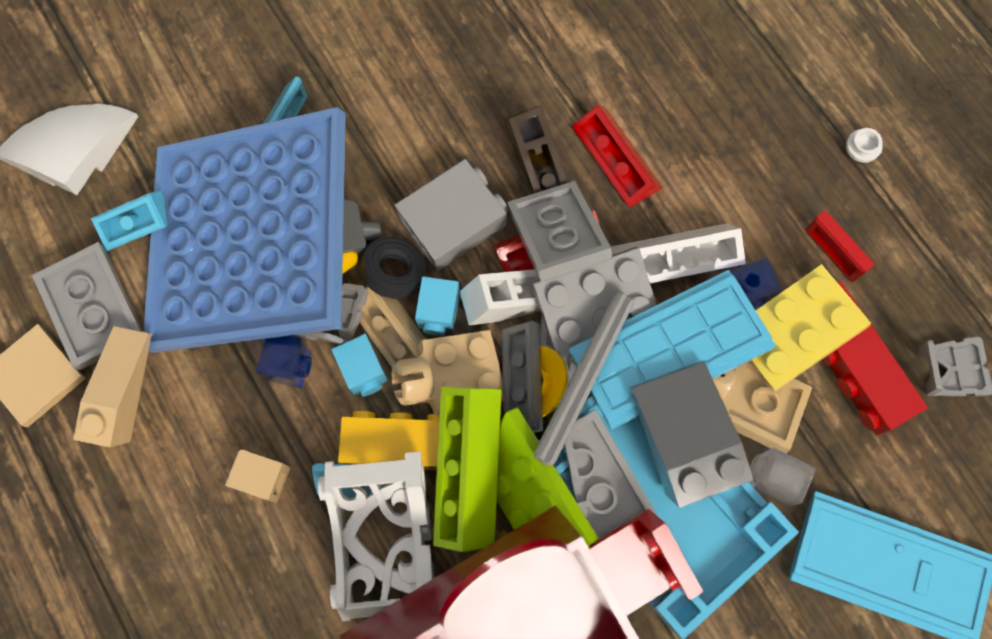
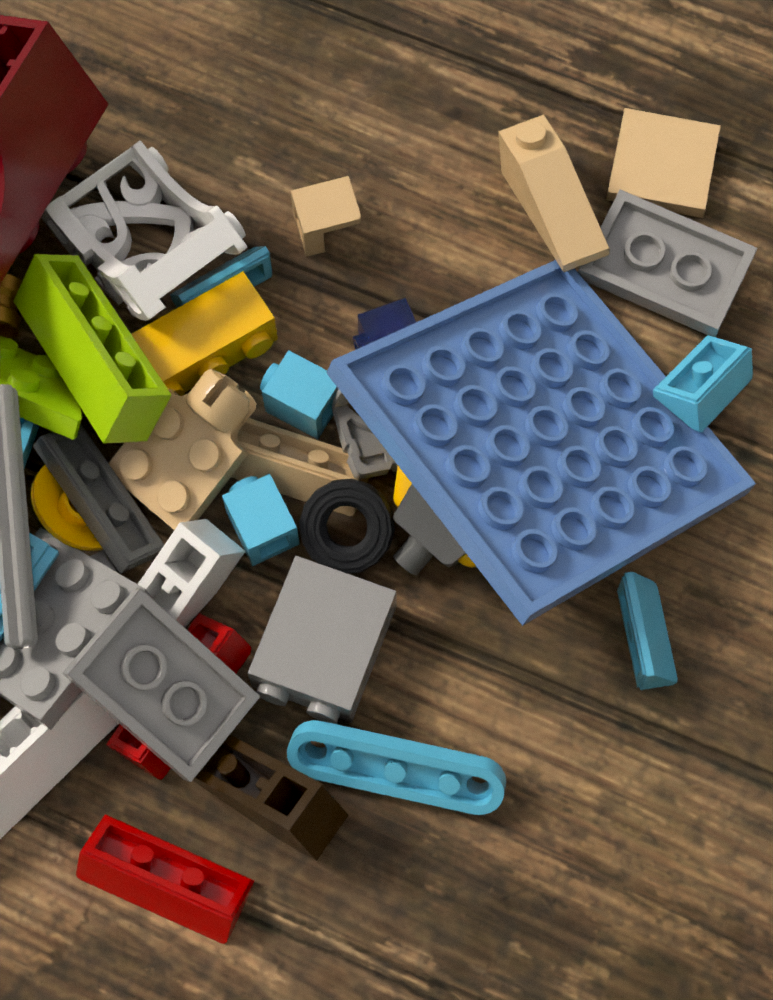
camera: 145 degrees right, 5 degrees down
none -> medium azure plate [287,720,506,815]

